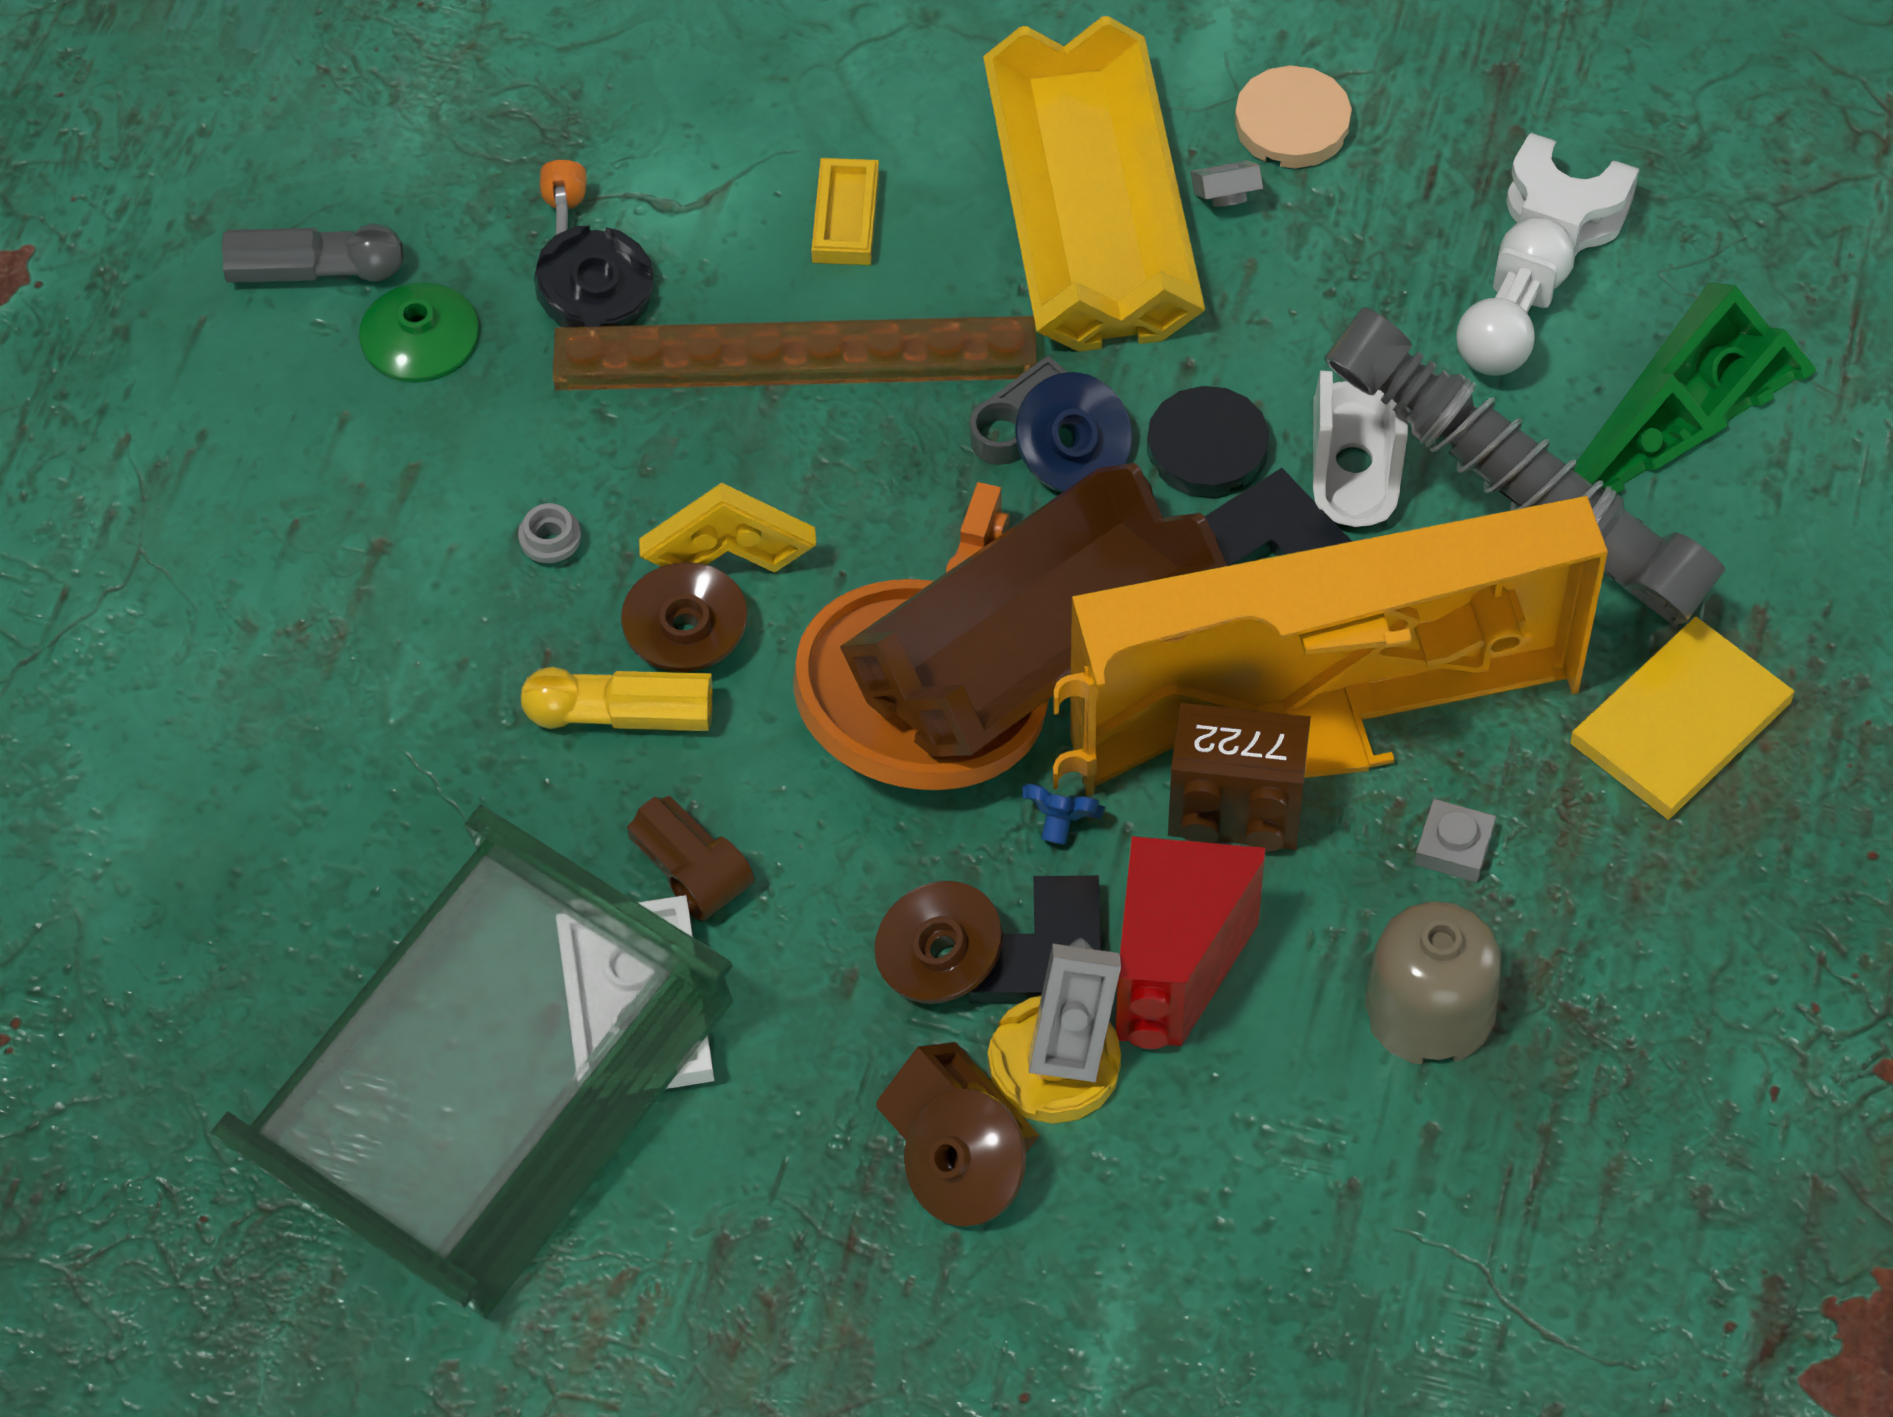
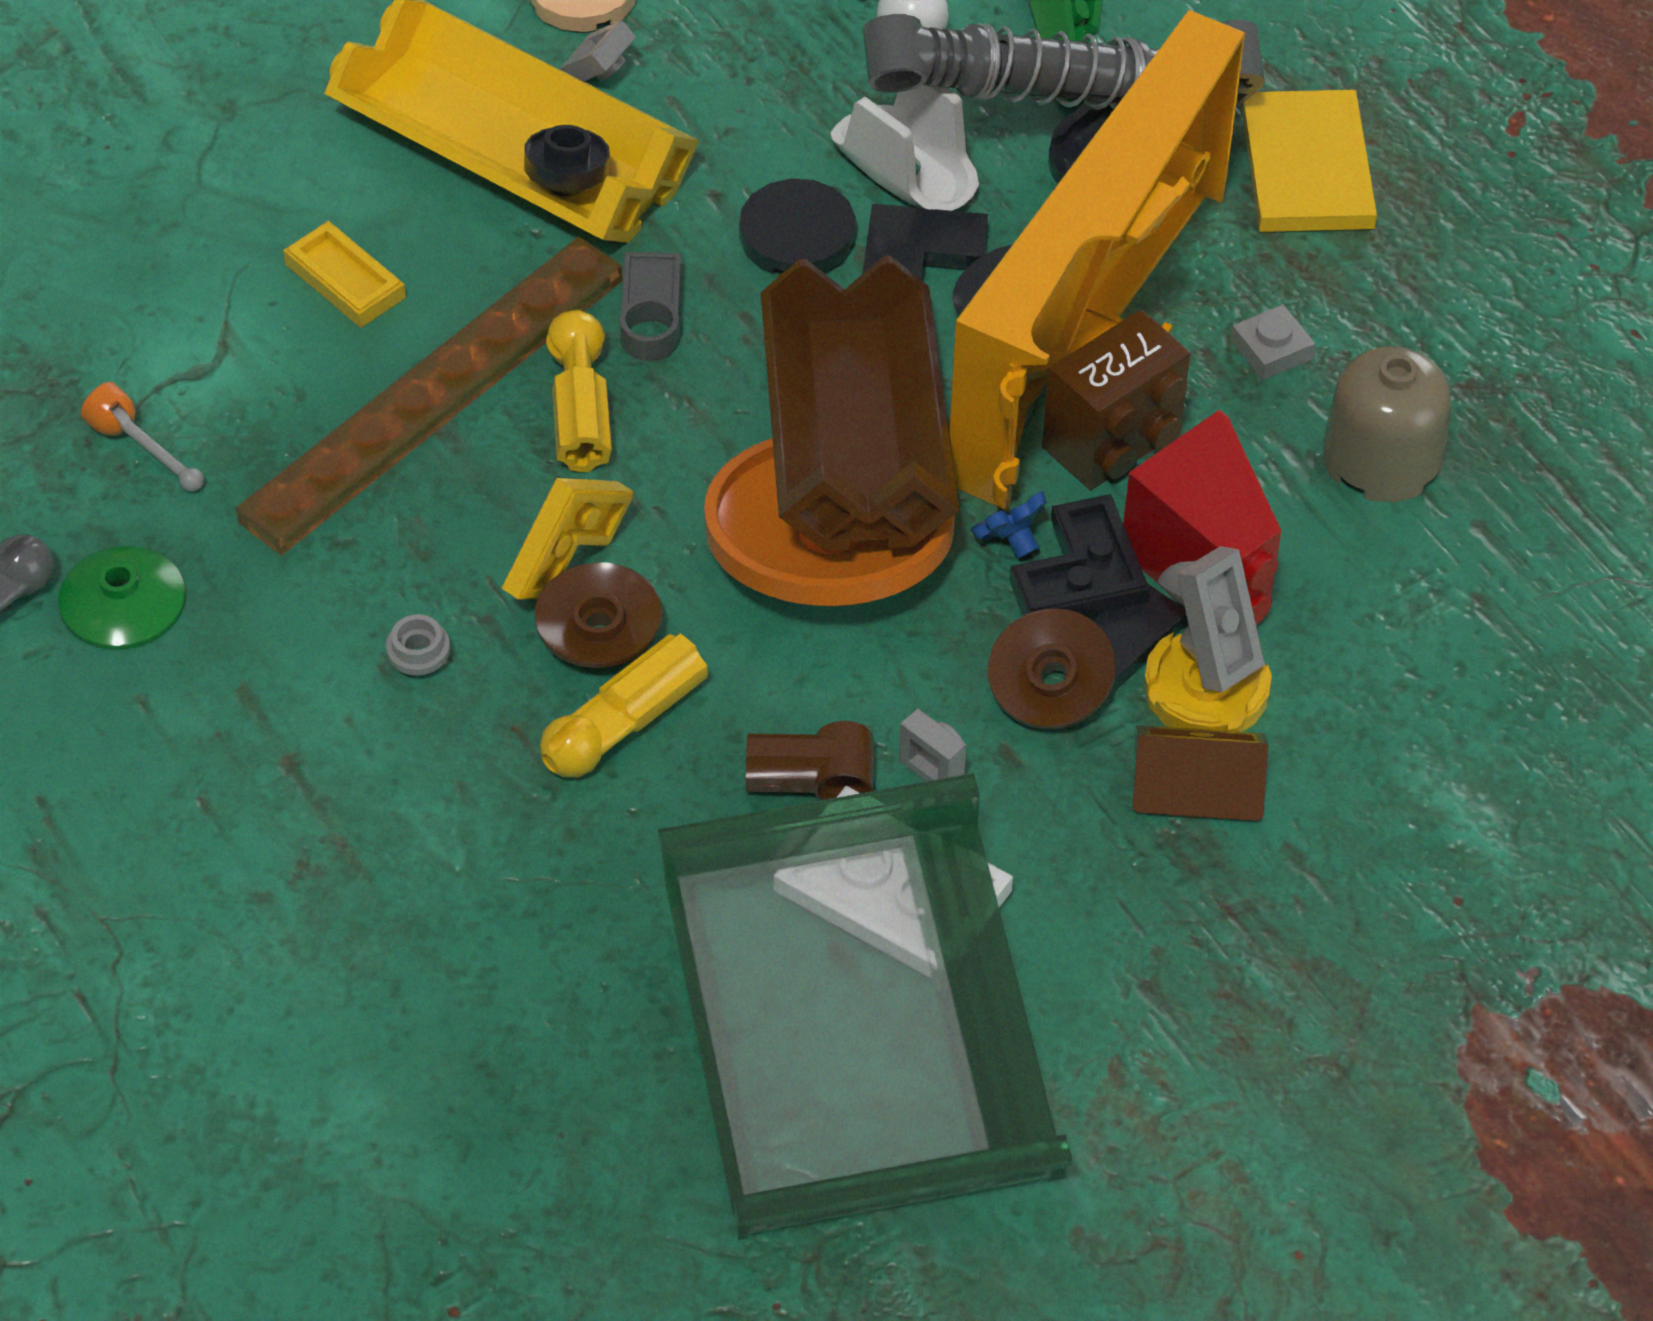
camera: 50 degrees left, 5 degrees down
black tile [534,225,654,336] -> none
reddish brown dish [904,1089,1026,1226] -> none
orange plate [946,482,1010,573] -> none
dark blue dish [1015,372,1132,493] -> none
none -> black plate [524,125,610,196]
none -> yellow piece [546,309,612,472]
none -> light grey plate [899,708,967,797]
none -> black tile [1009,494,1150,616]

